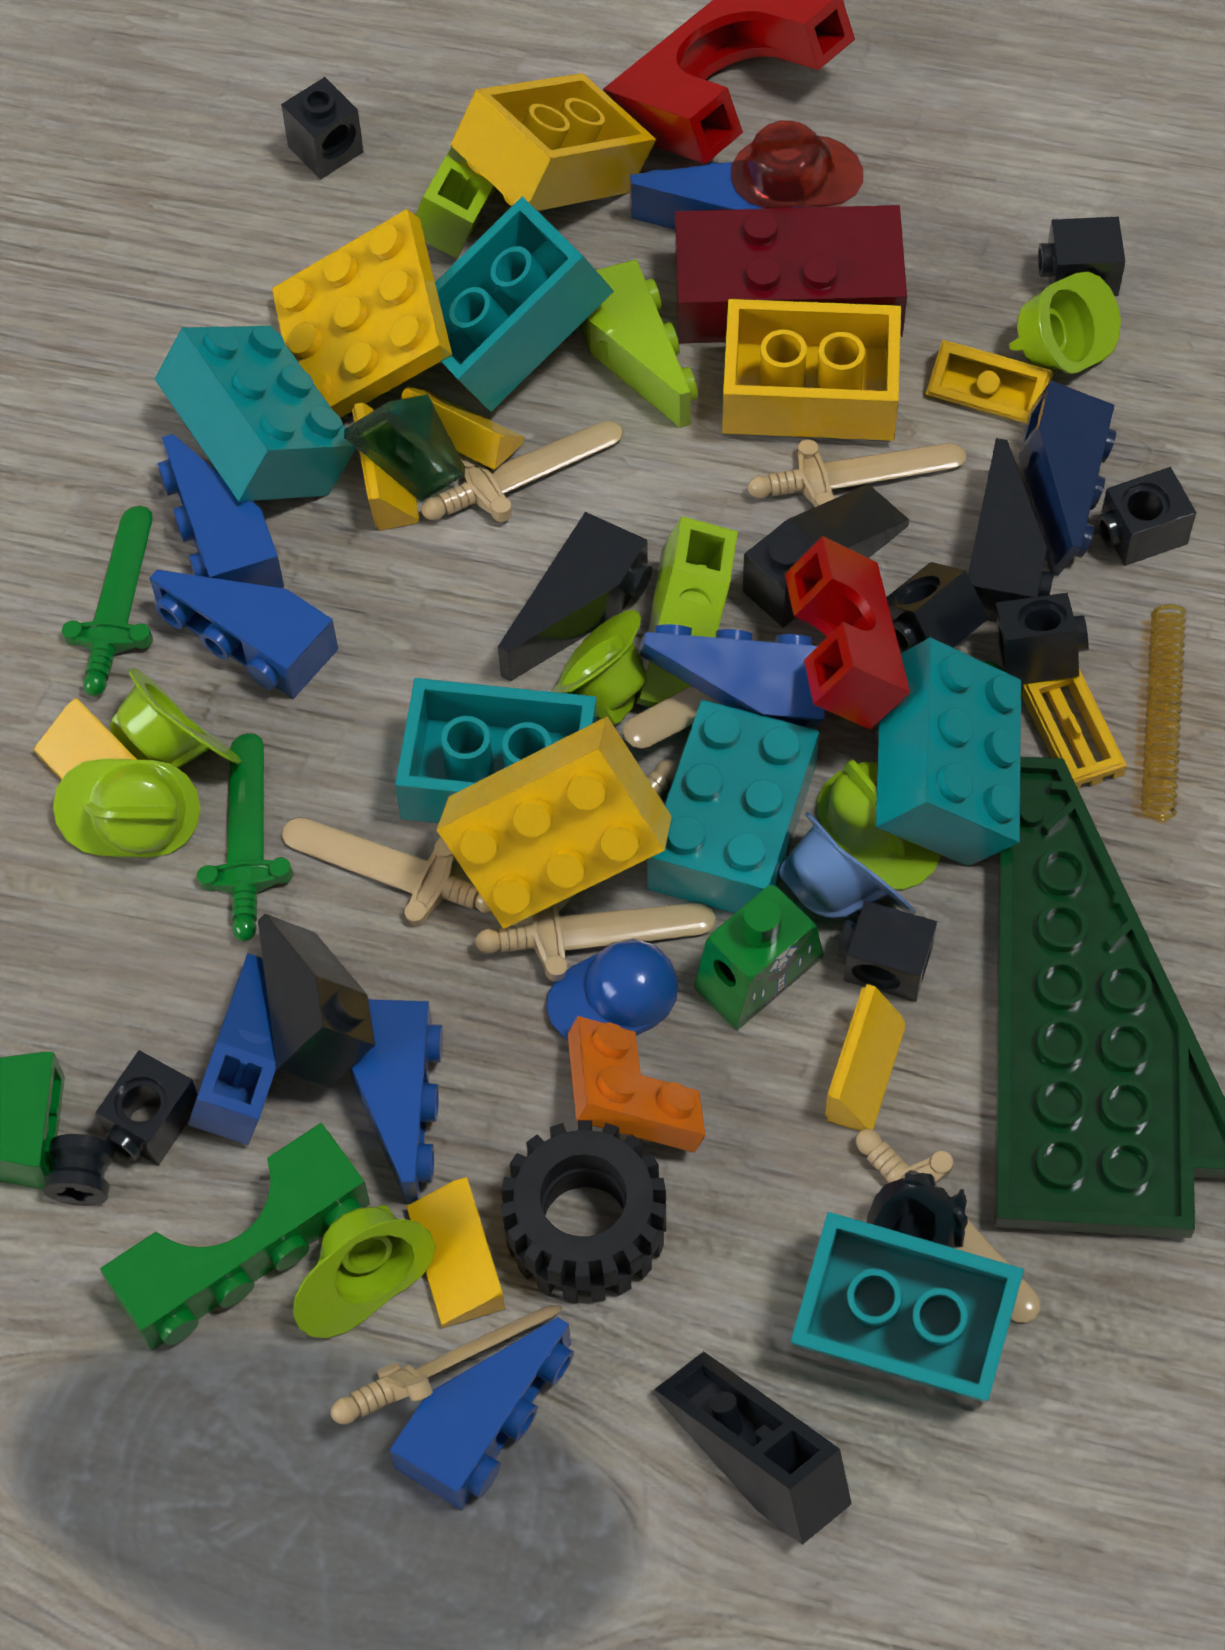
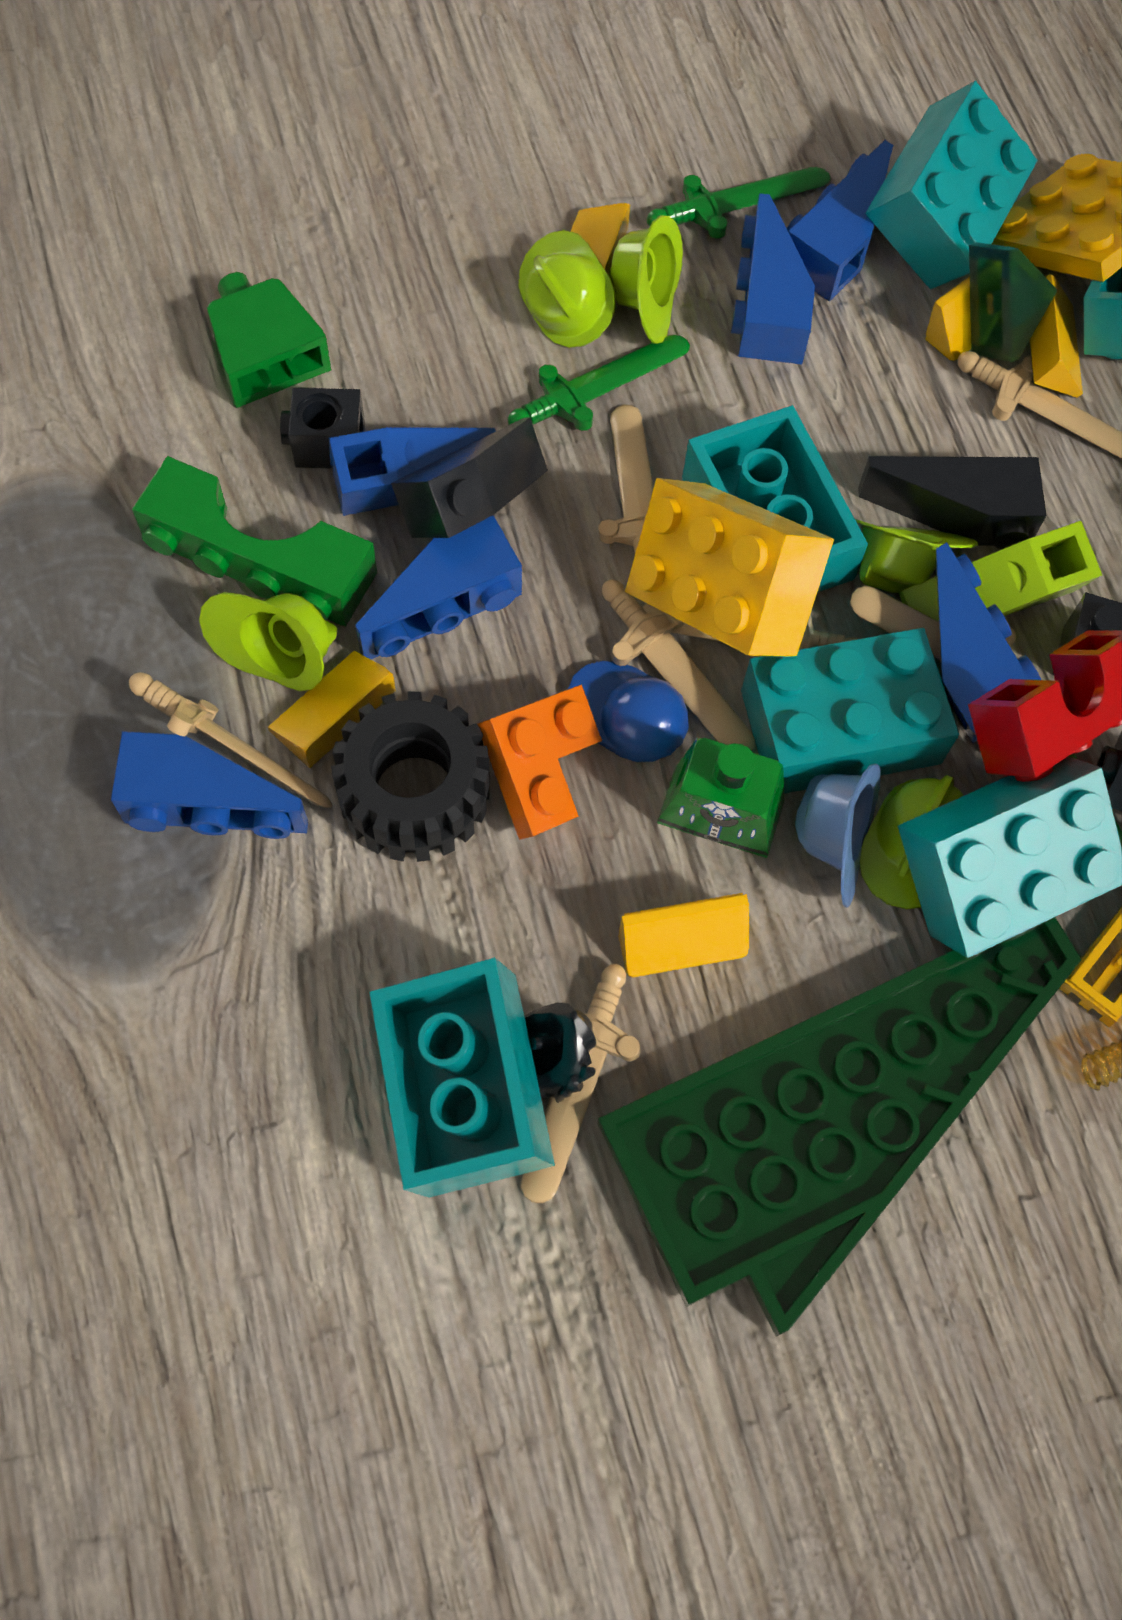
camera: 55 degrees right, 5 degrees up
black wheel [43,1134,115,1206] -> none
black slope [654,1351,852,1545] -> none
black brick [837,901,938,1002] -> none

